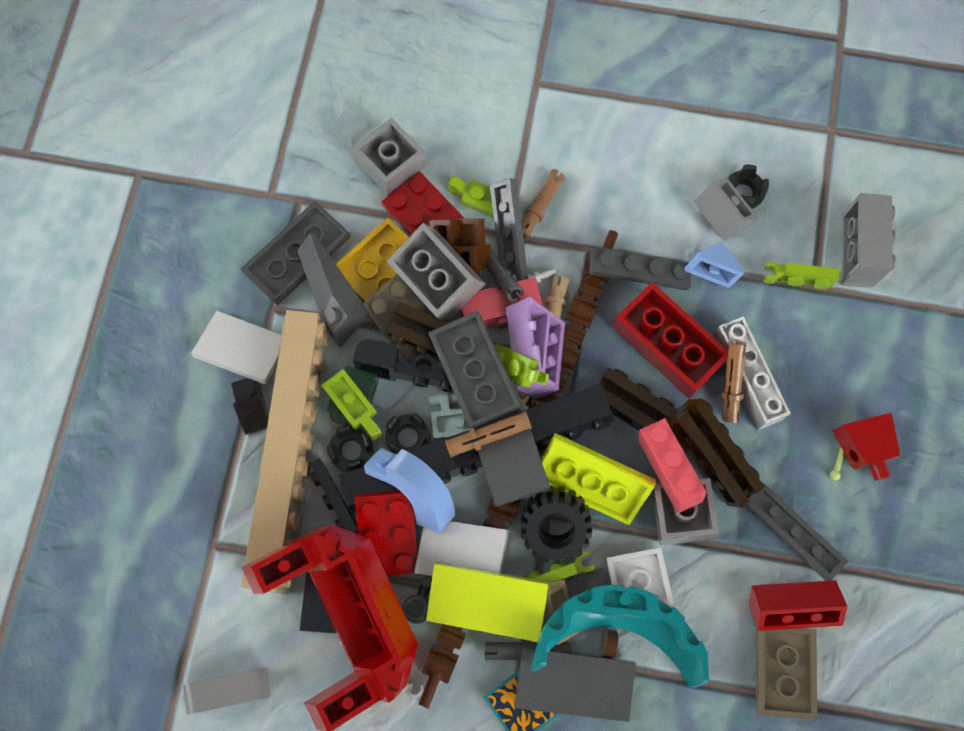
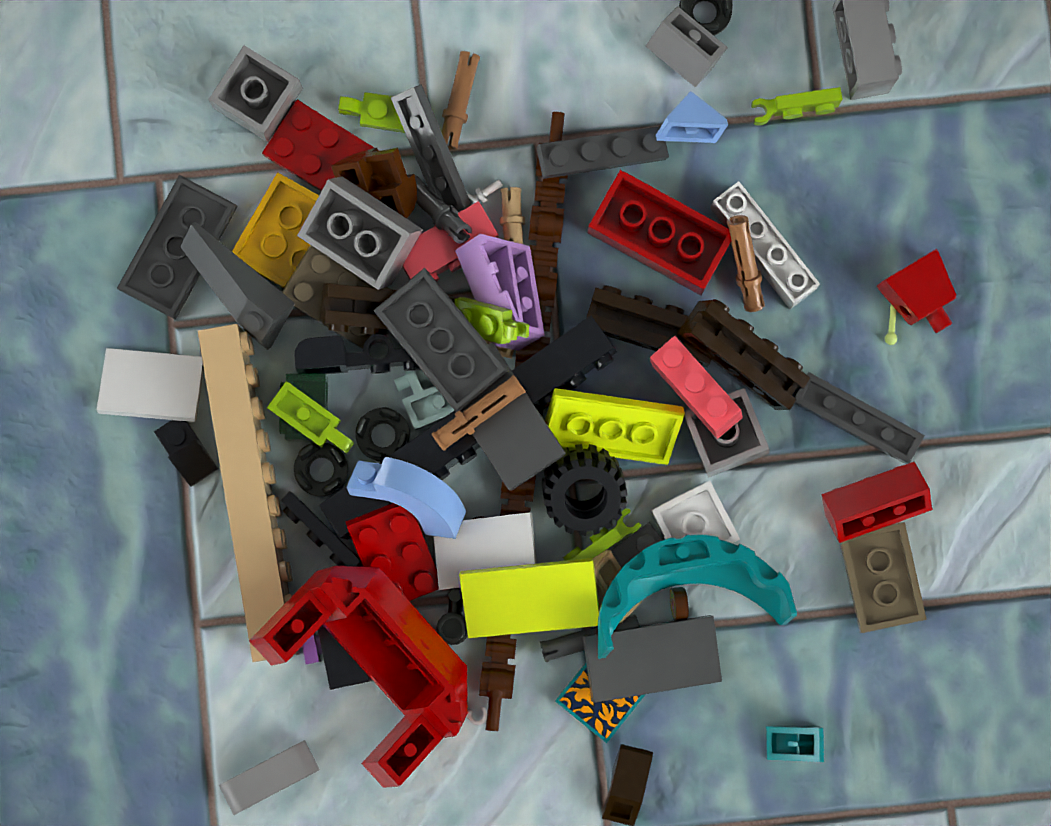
camera: 15 degrees left, 10 degrees up
none -> medium lavender plate [302,633,323,664]

